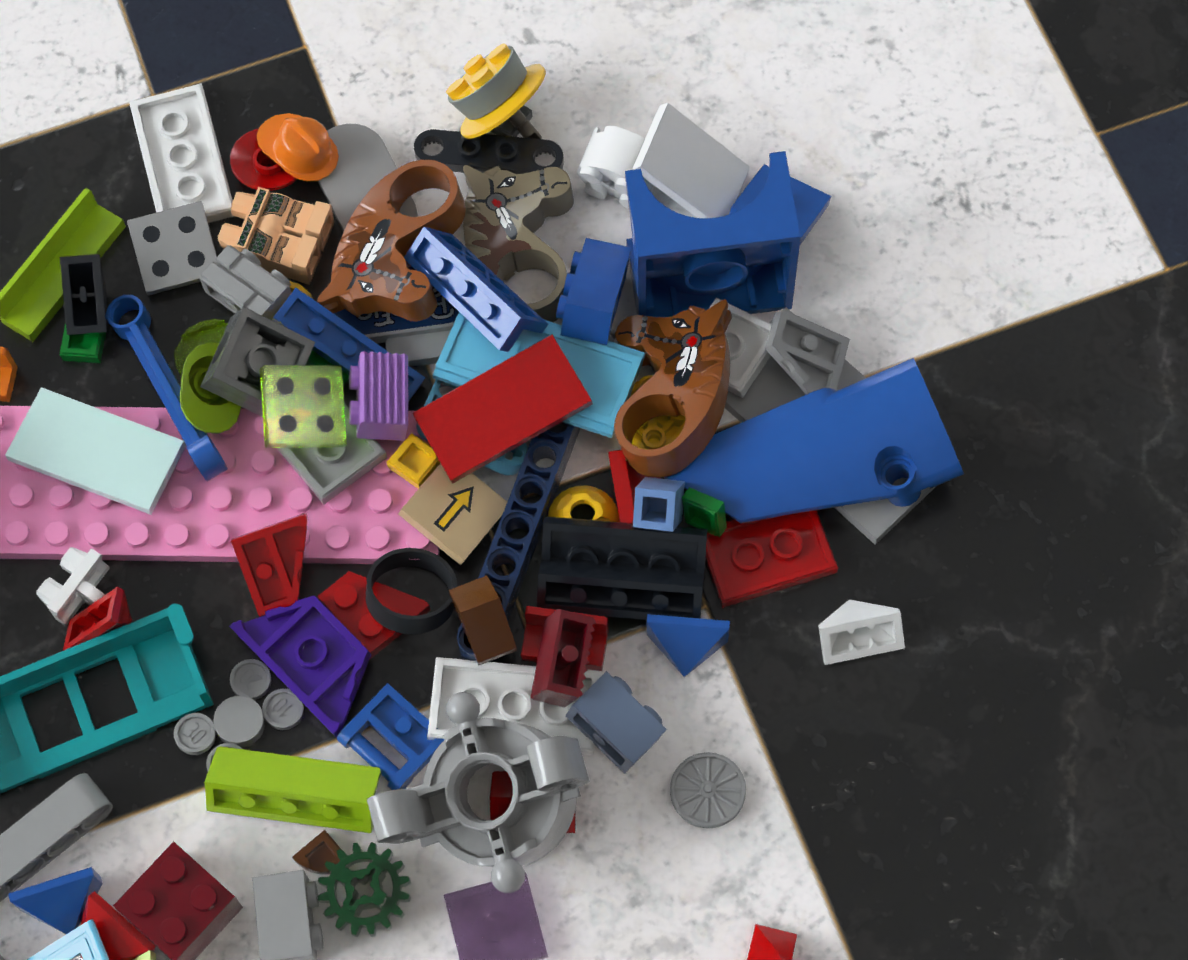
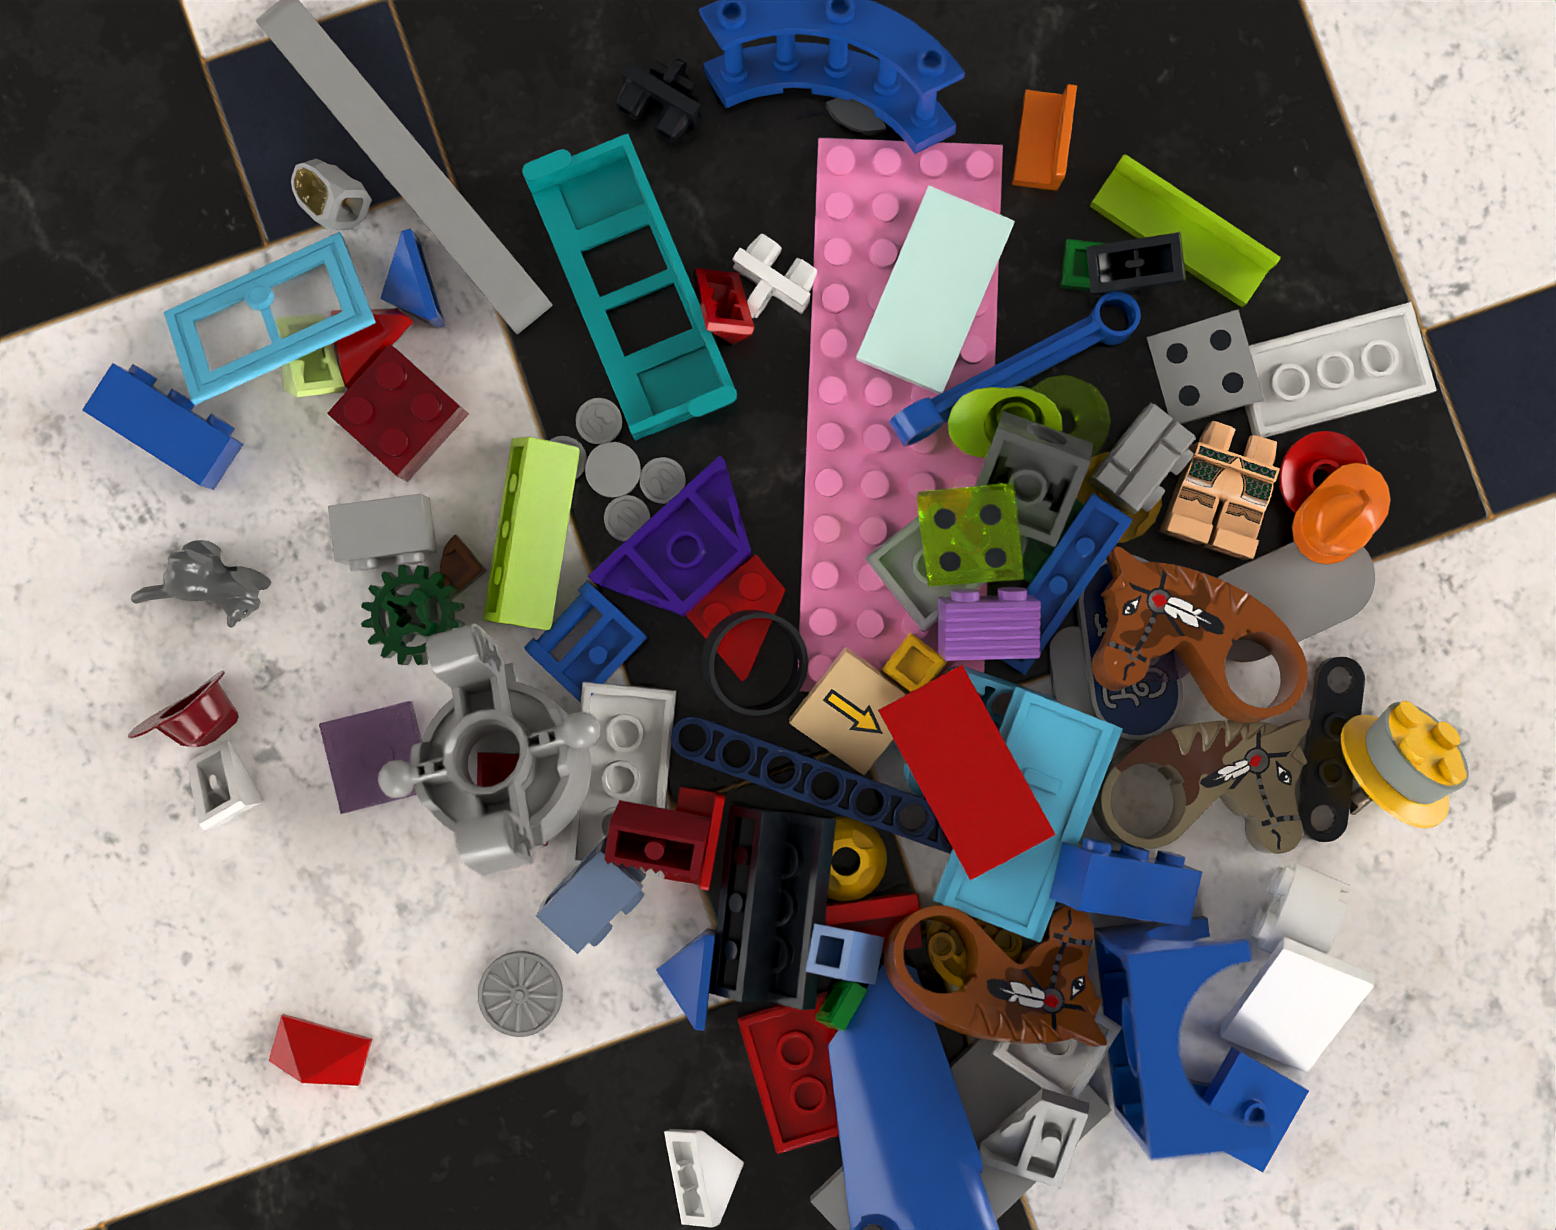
camera: 90 degrees right, 20 degrees up
red wing [231,513,308,617] -> none
blue fence [404,227,548,352] -> none
reddish brown slope [449,576,517,666] -> none

